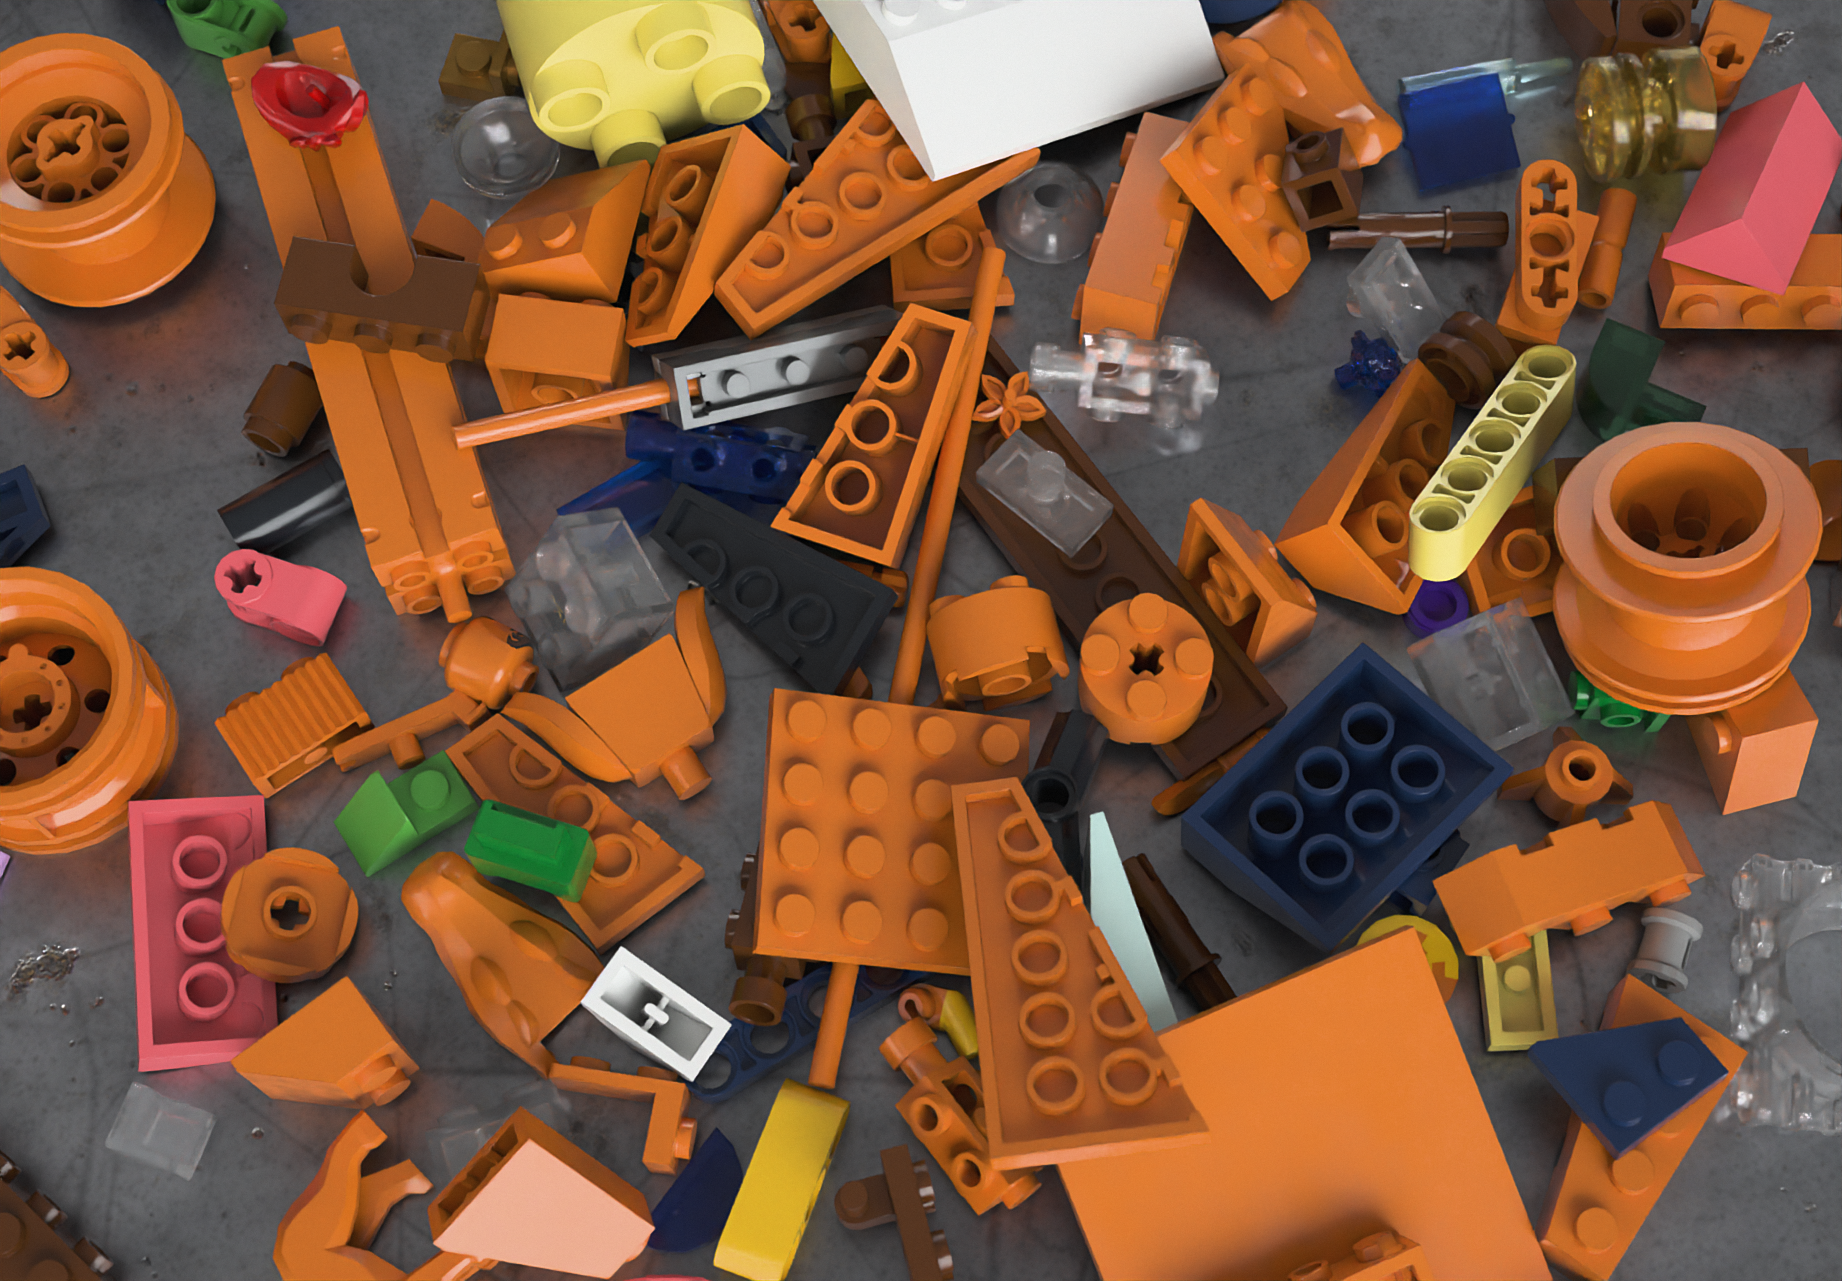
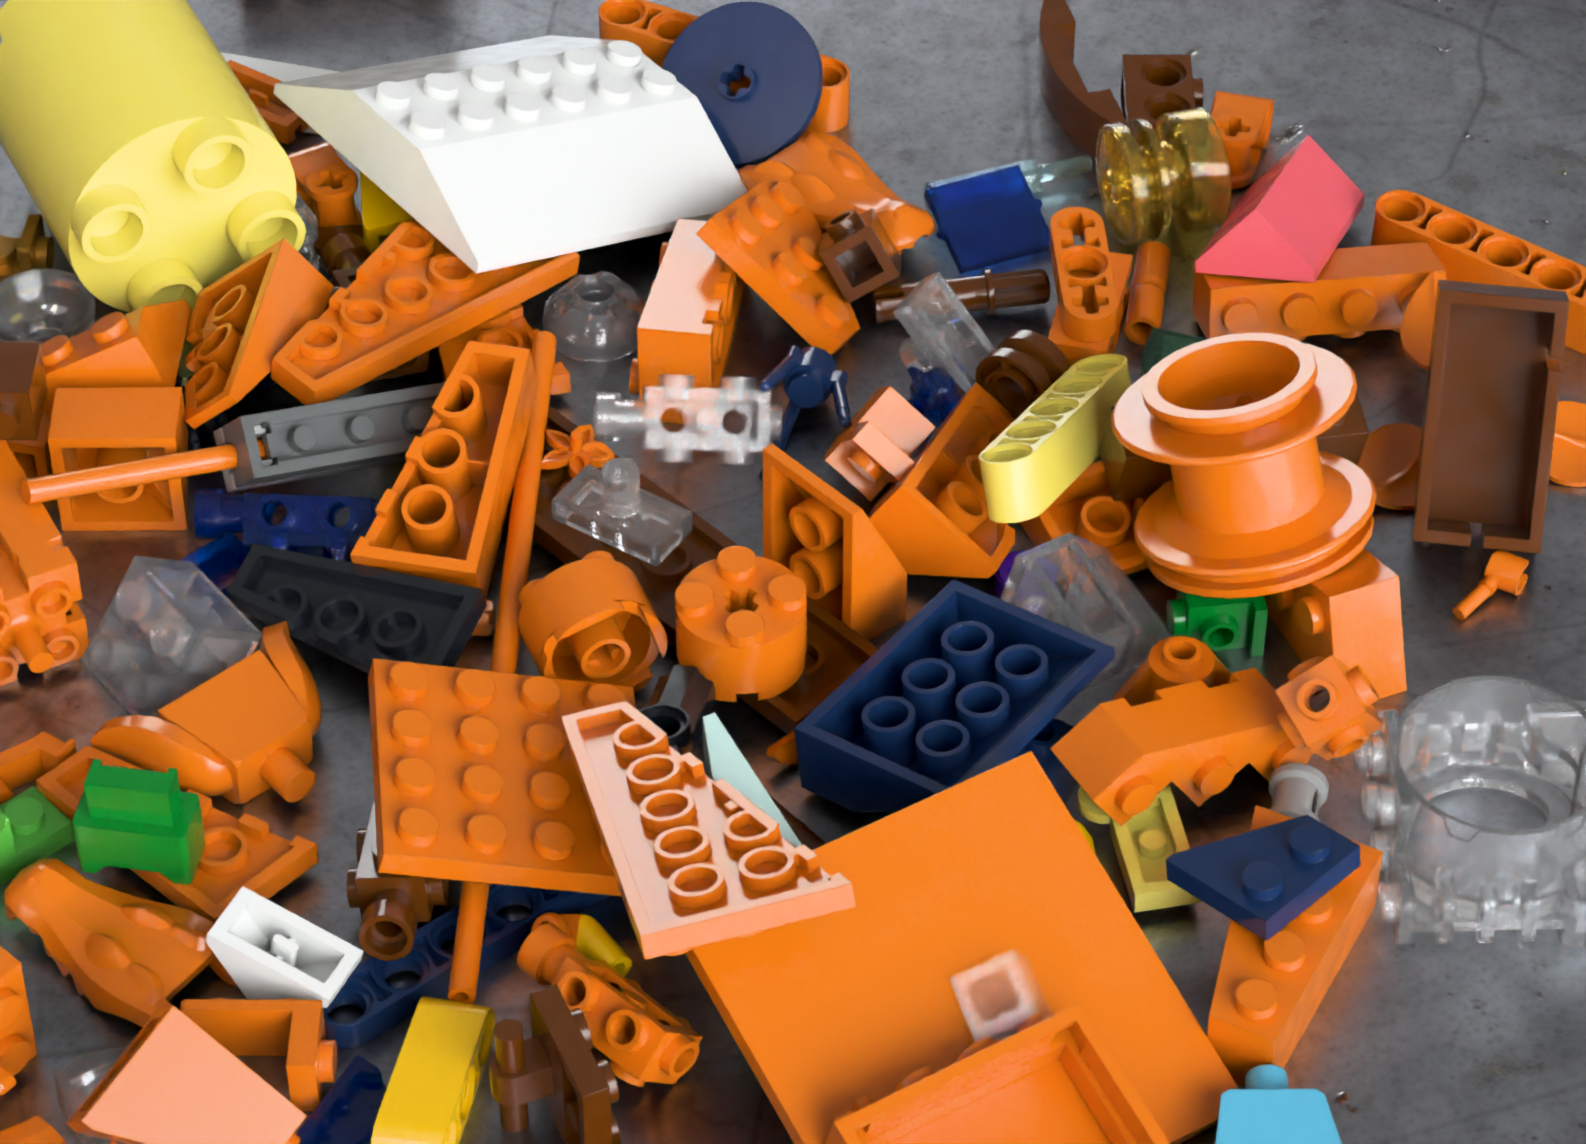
camera: 10 degrees left, 25 degrees down
orange head [438,616,539,710] -> none
none -> dark blue plant [759,345,851,482]
none -> brick [824,386,936,502]
none -> clear slope [950,949,1049,1042]
none -> orange brick [1275,655,1384,761]

